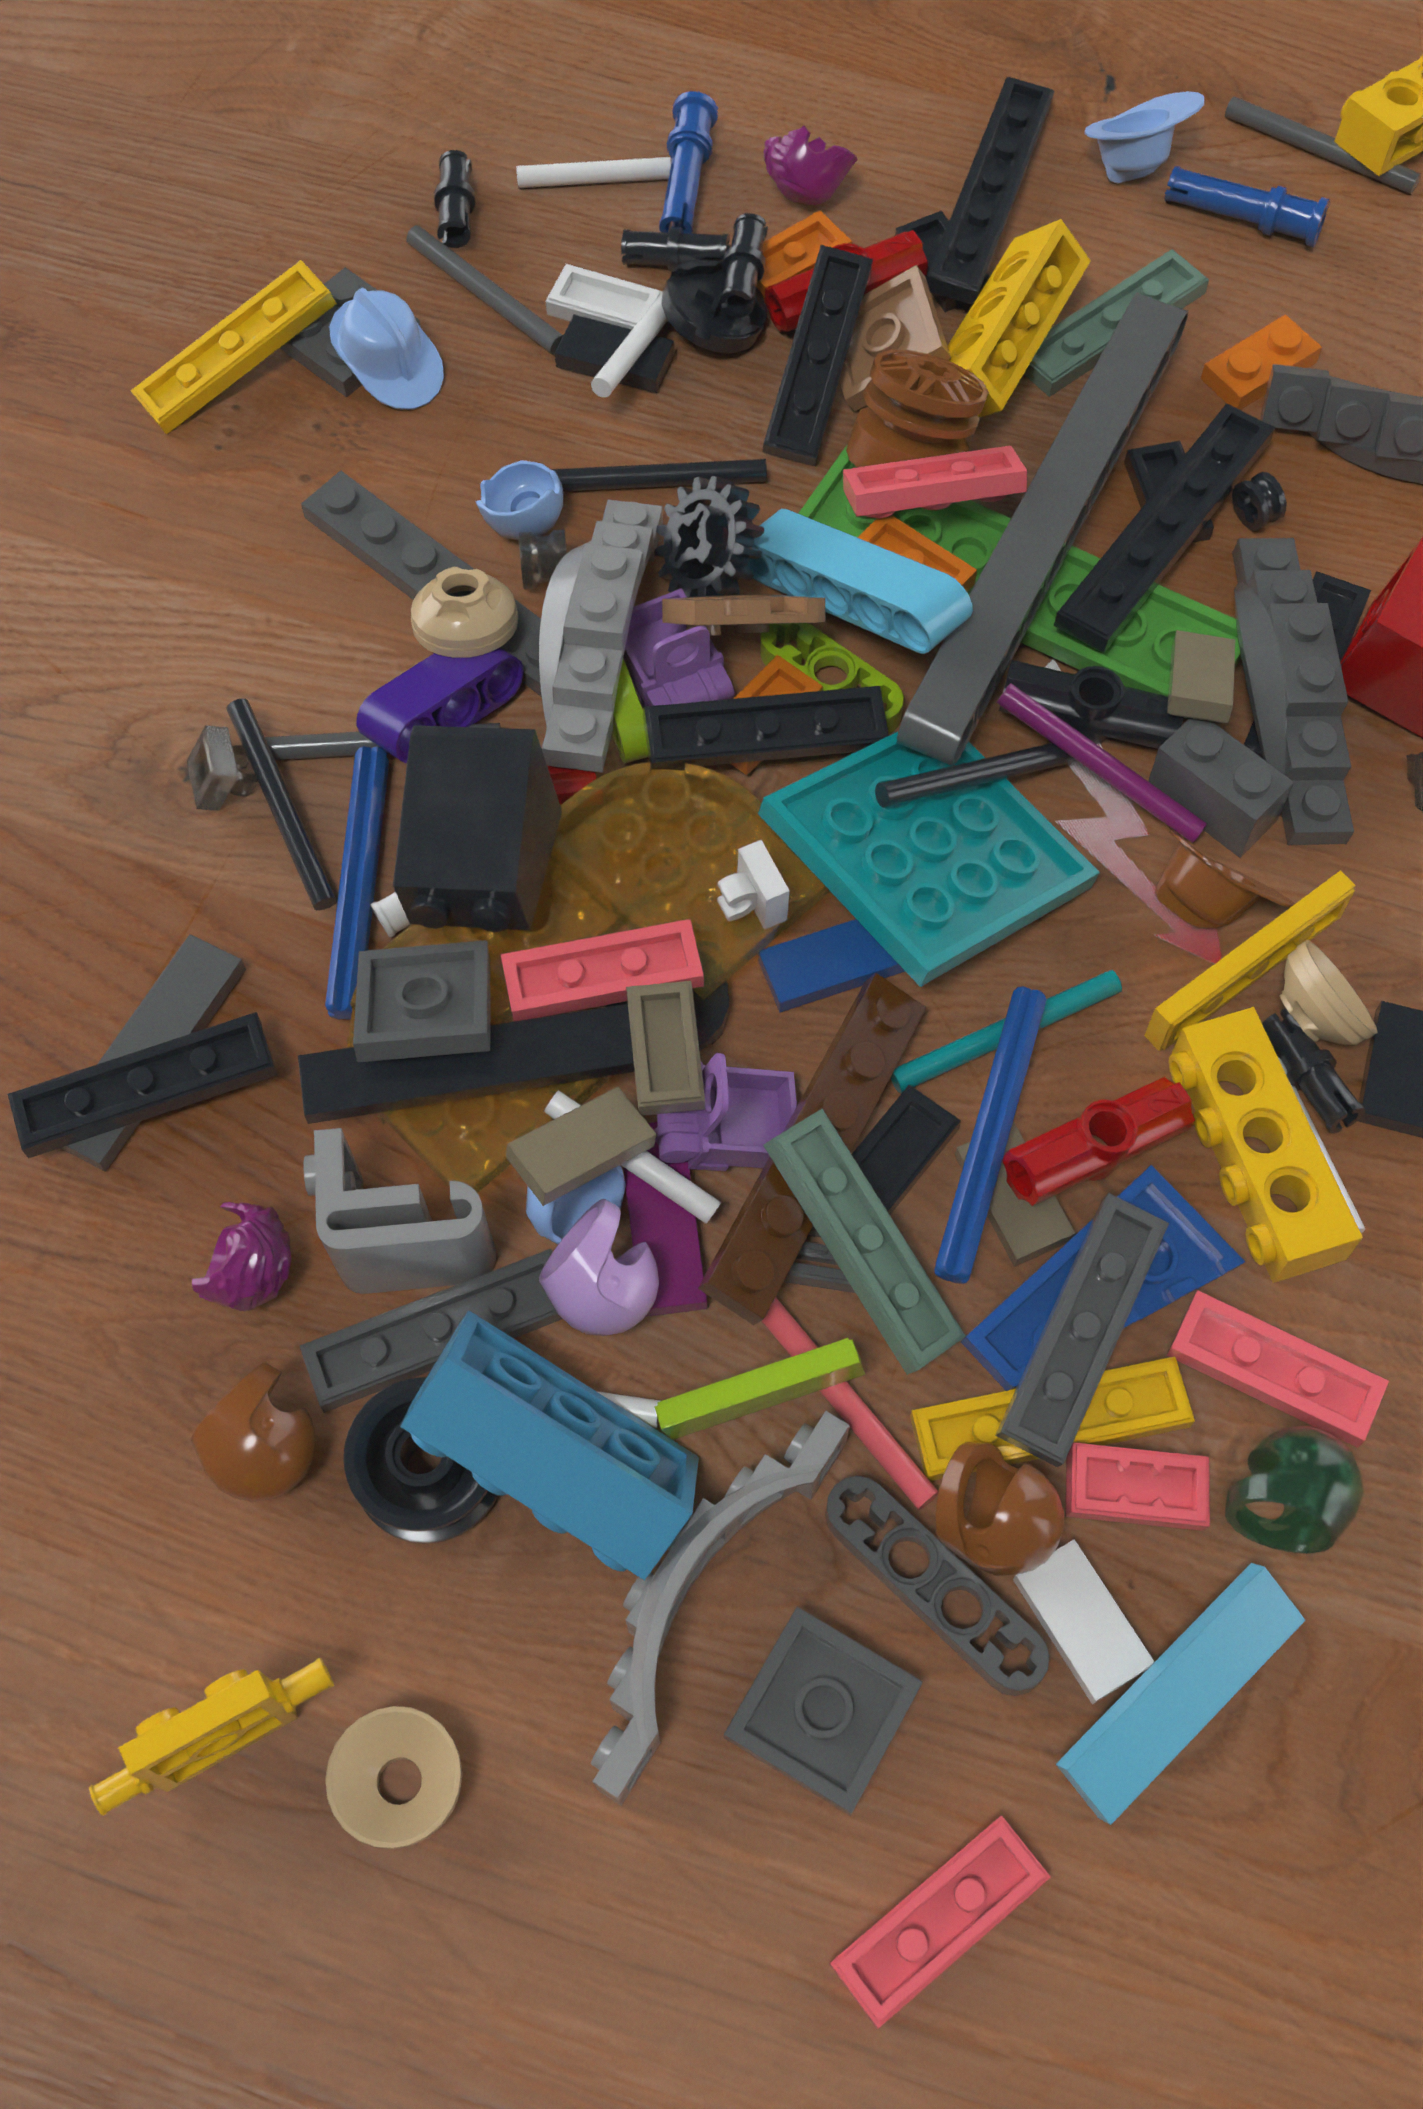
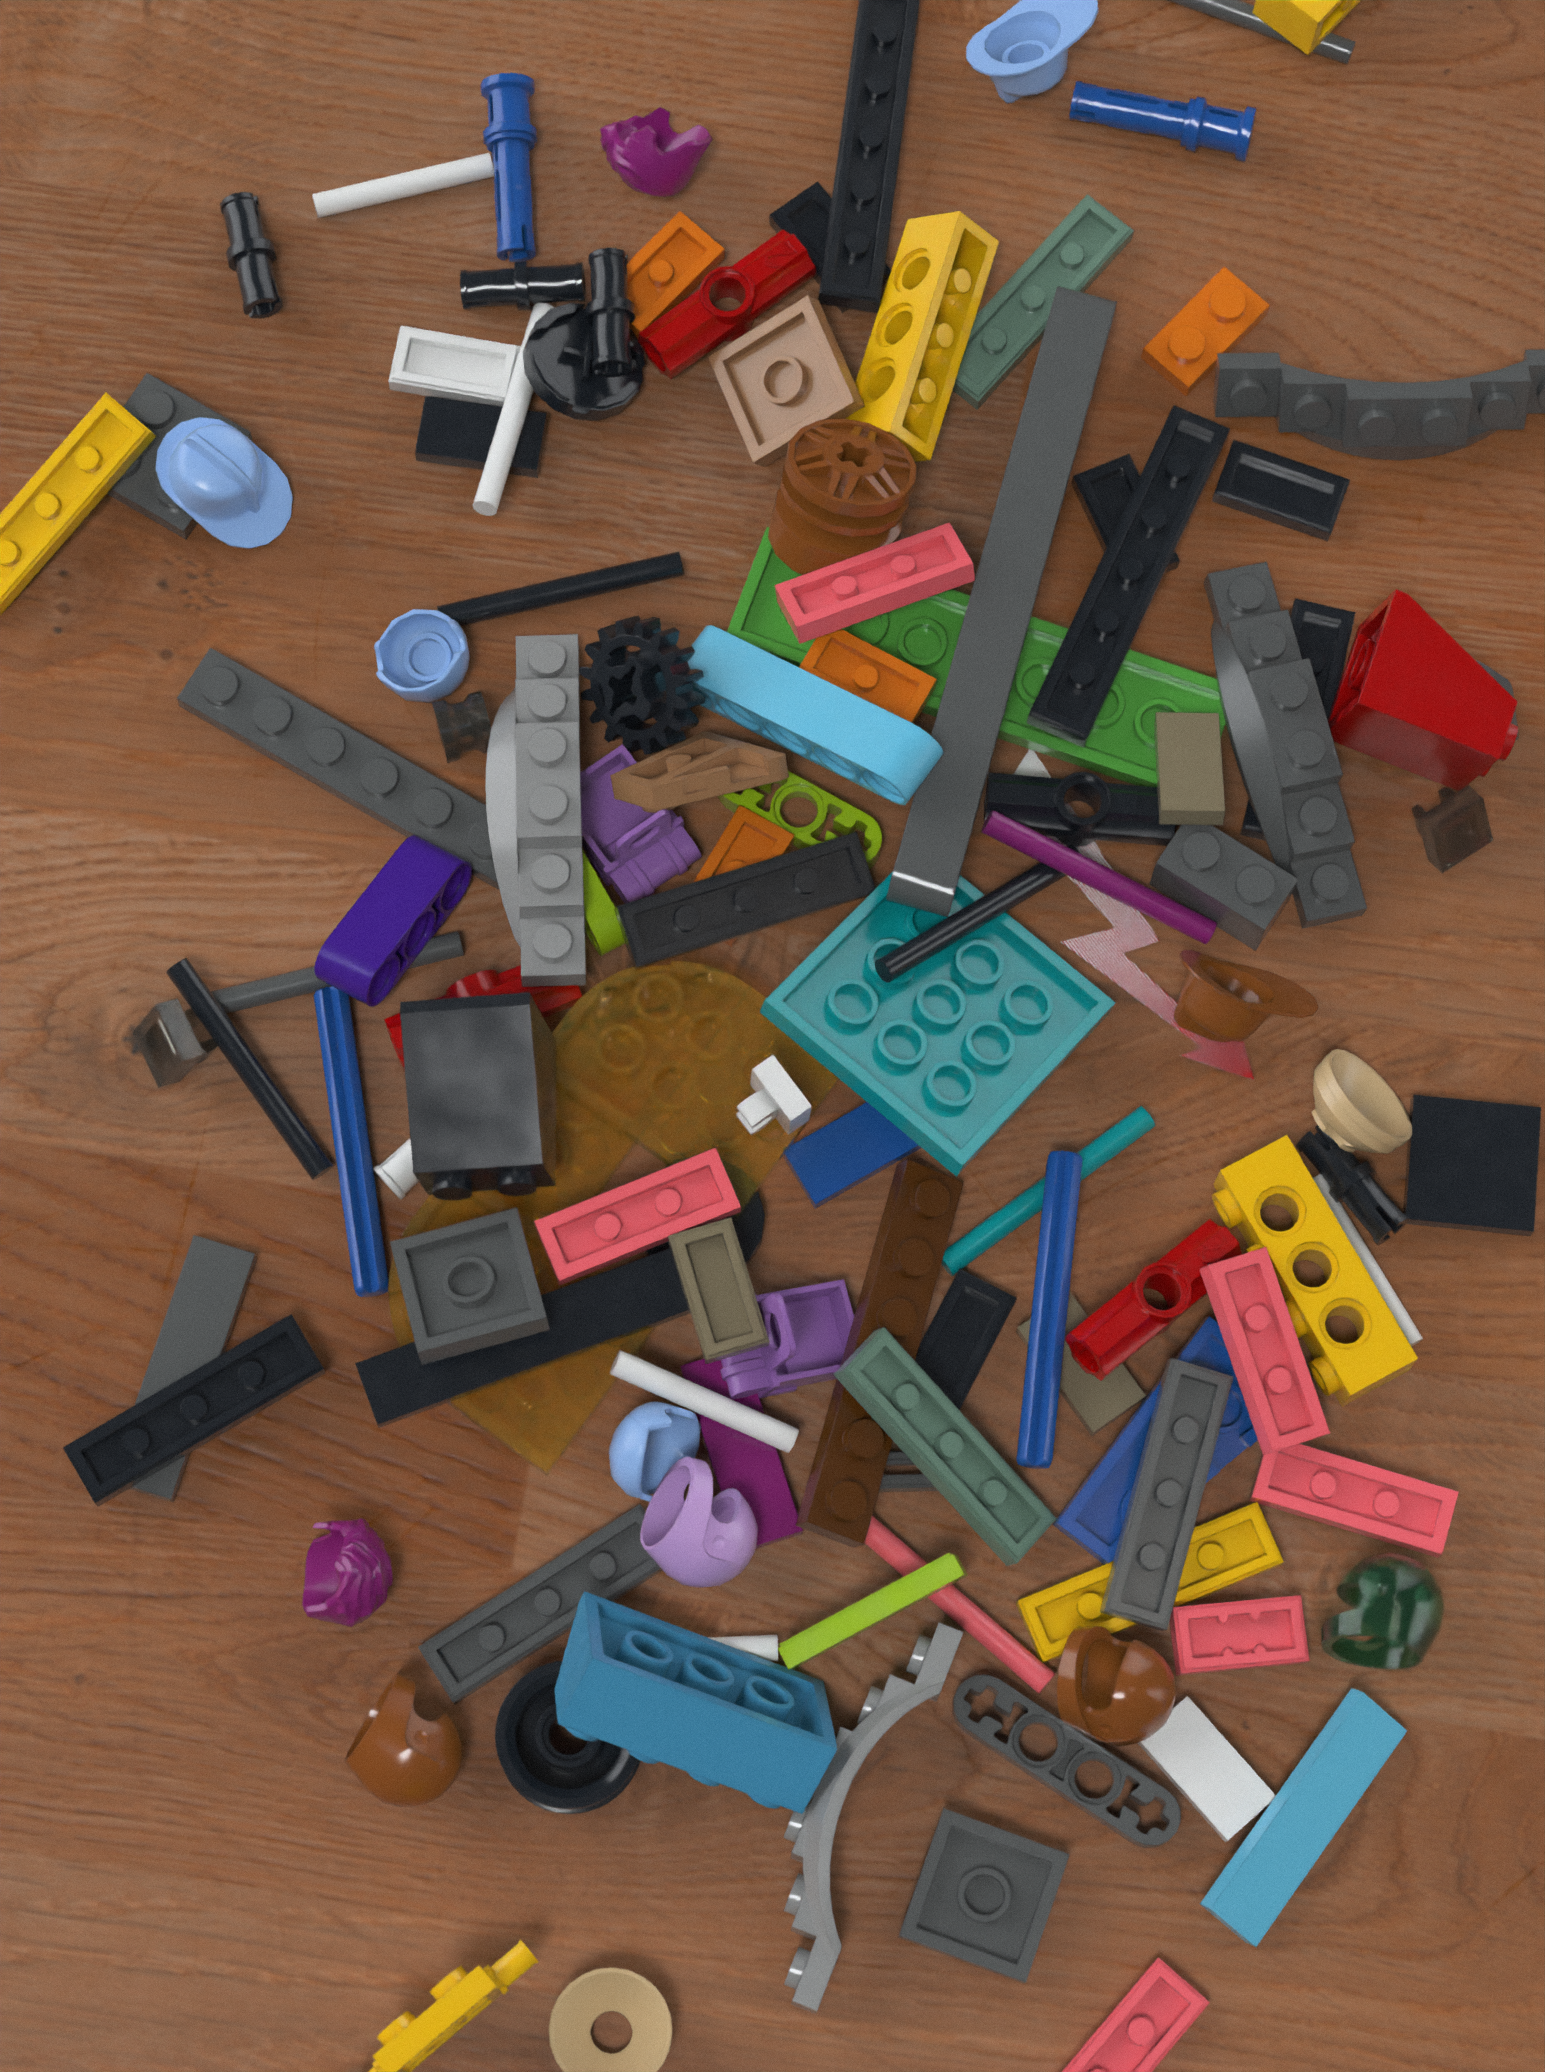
camera: 15 degrees left, 10 degrees up
light grey piece [304,1128,497,1294] -> none
dark grey bar [406,225,563,355] -> none
tan piece [411,567,518,658] -> none
dark tan tile [506,1087,656,1206] -> none
black tile [762,245,873,466] -> none
yellow tile [1144,870,1356,1051] -> none
black bush [1232,472,1287,531] -> none
none -> coral plate [1199,1247,1330,1456]
none -> black tile [1212,440,1350,541]

